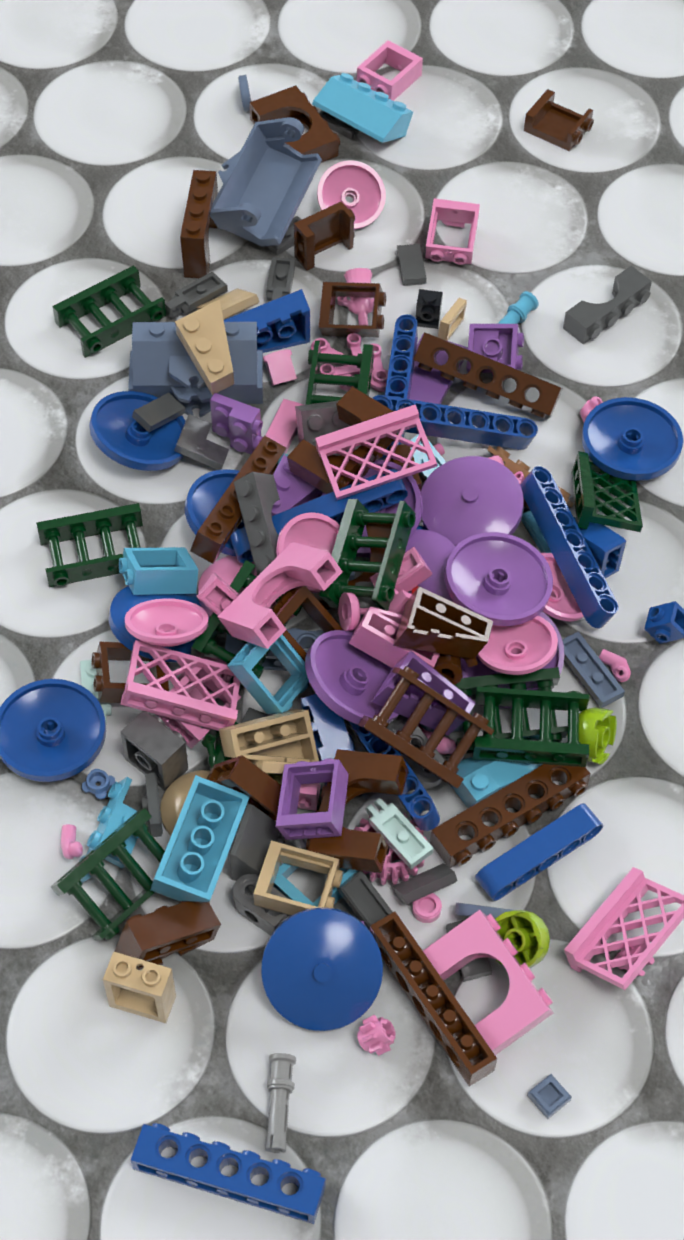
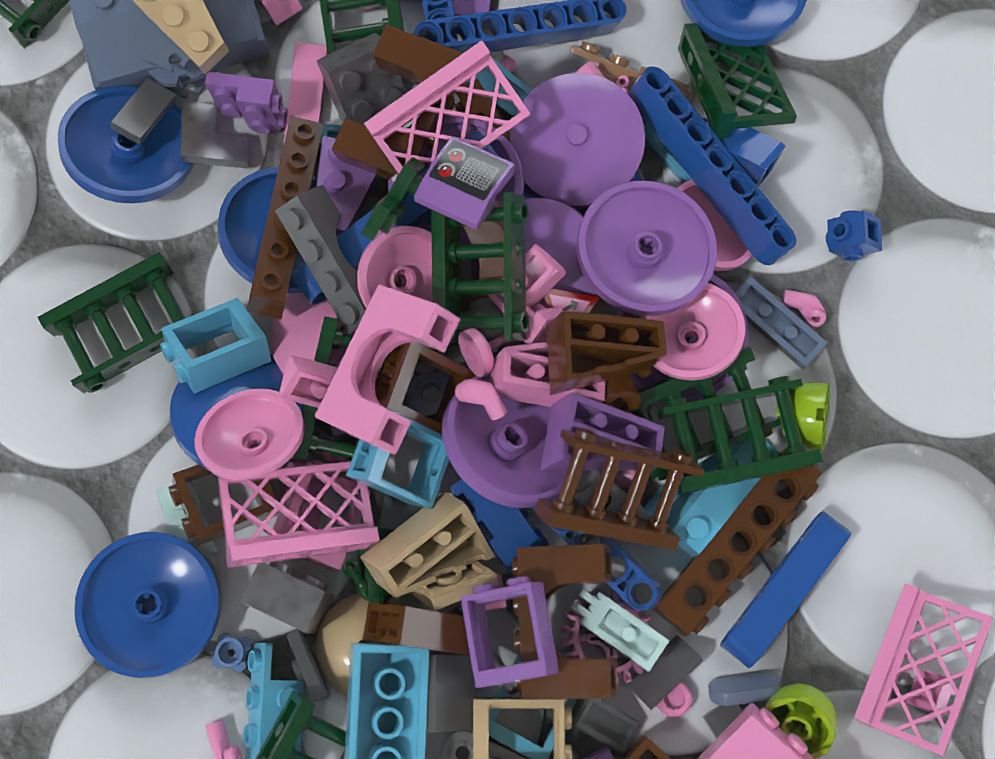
camera: 15 degrees left, 20 degrees up
none -> dark green plate [361,157,425,241]
none -> slope [414,136,514,230]
none -> bright pink arm [455,379,507,420]

